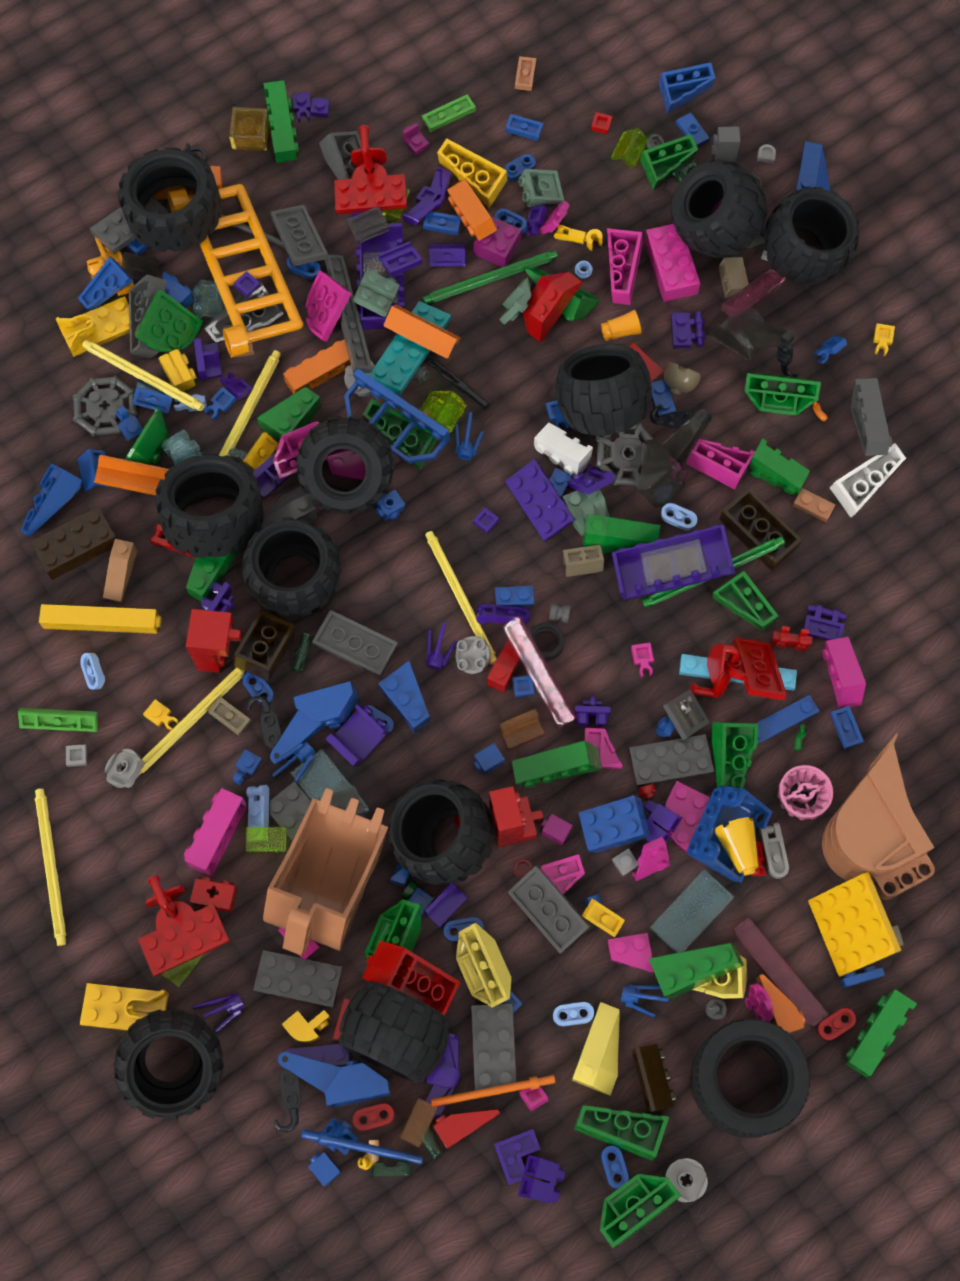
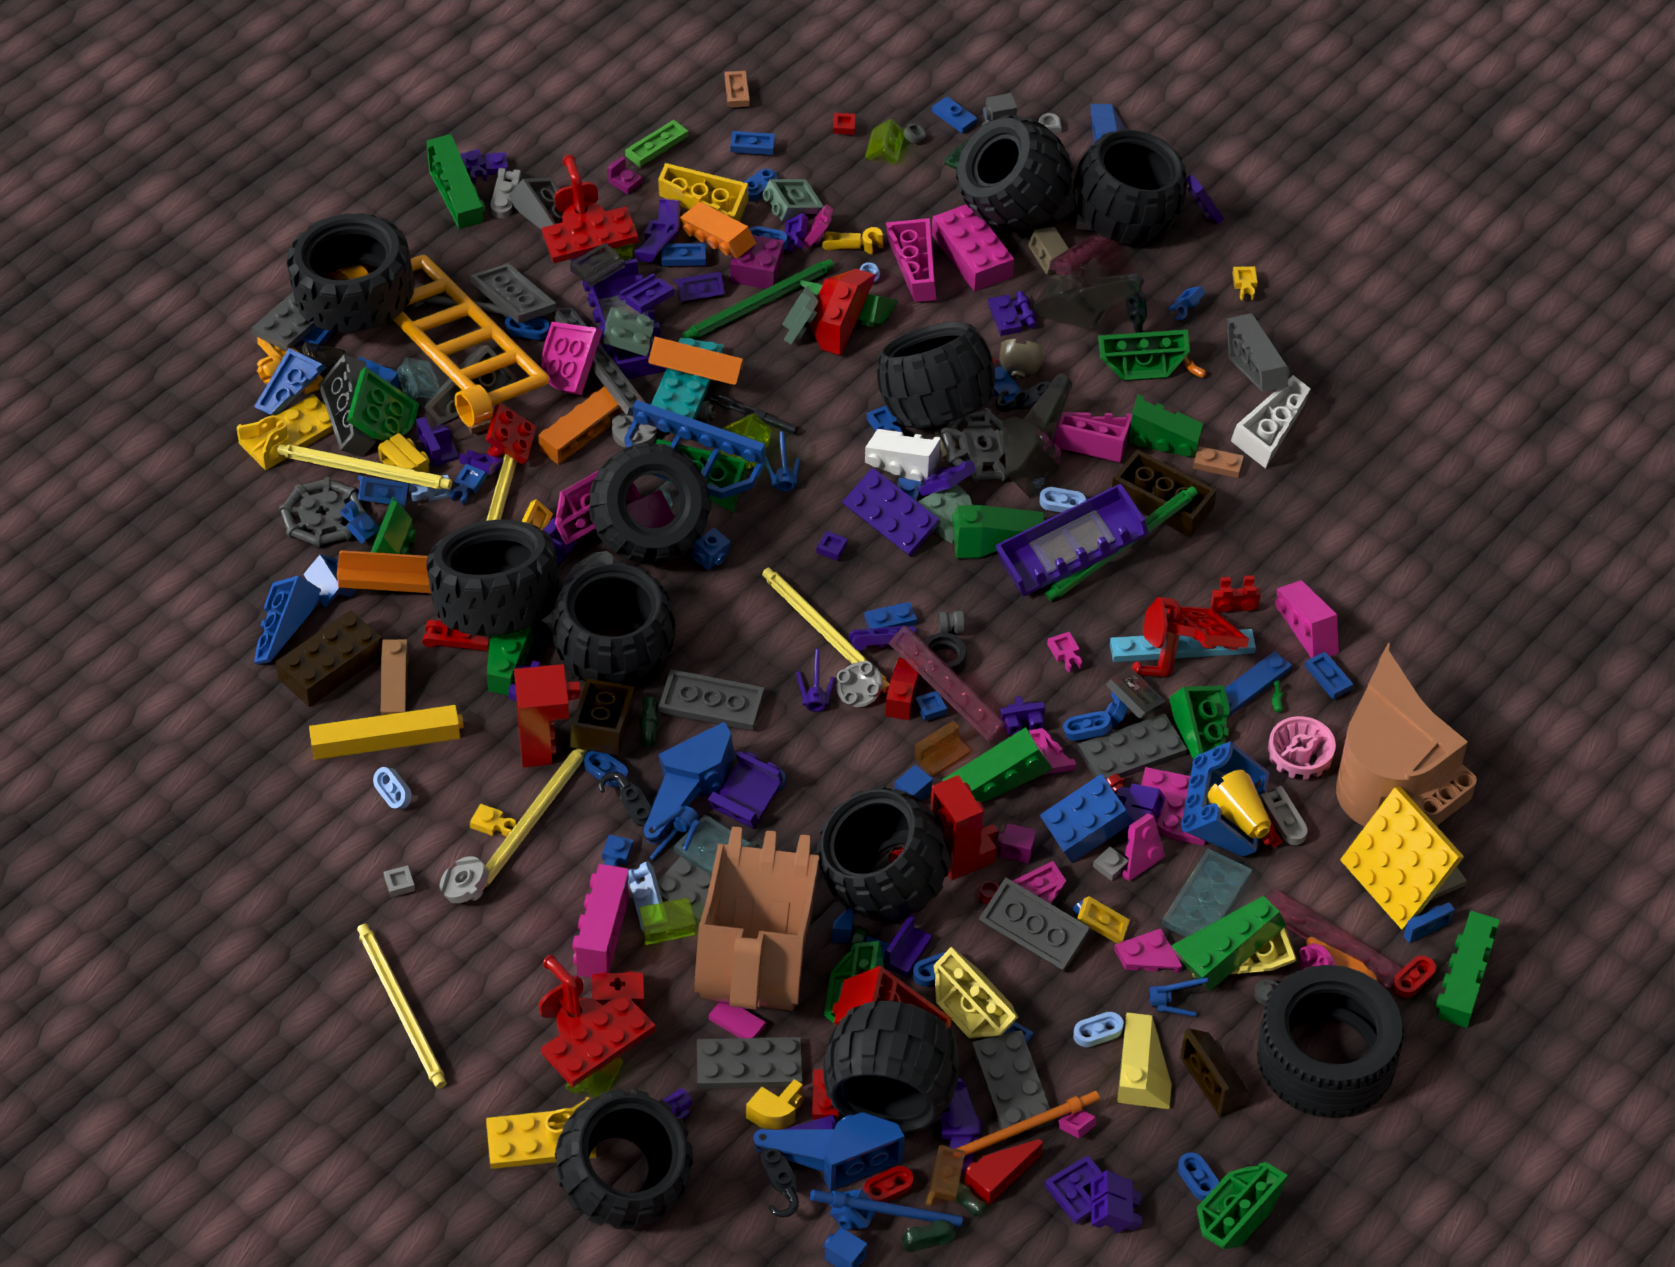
camera: 15 degrees left, 20 degrees down
bright green plate [18,708,99,732] -> none
clear light blue brick [162,429,203,466] -> none
dark tan plate [208,697,251,736] -> none
clear yellow brick [229,107,270,151] -> none
dark purple plate [234,271,260,298] -> none
green wedge [257,387,322,441] -> none
yellow arm [357,1140,379,1170] -> none
blue wedge [378,661,430,734] -> none
dark tan hinge [563,544,604,577] -> none
green wedge [573,1105,669,1161] -> none
light orange plant [601,310,642,341] -> none
green wedge [640,134,698,191] -> none
blue wedge [658,62,715,114] -> none
light grey plate [665,1158,708,1202] -> none
green wedge [713,571,778,632] -> none
dark purple plate [803,604,847,641] -> none
none -> red plate [485,403,537,464]
none -> light grey plate [491,168,521,218]
none -> blue plate [1063,711,1113,741]
none -> dark purple plate [1185,174,1224,224]

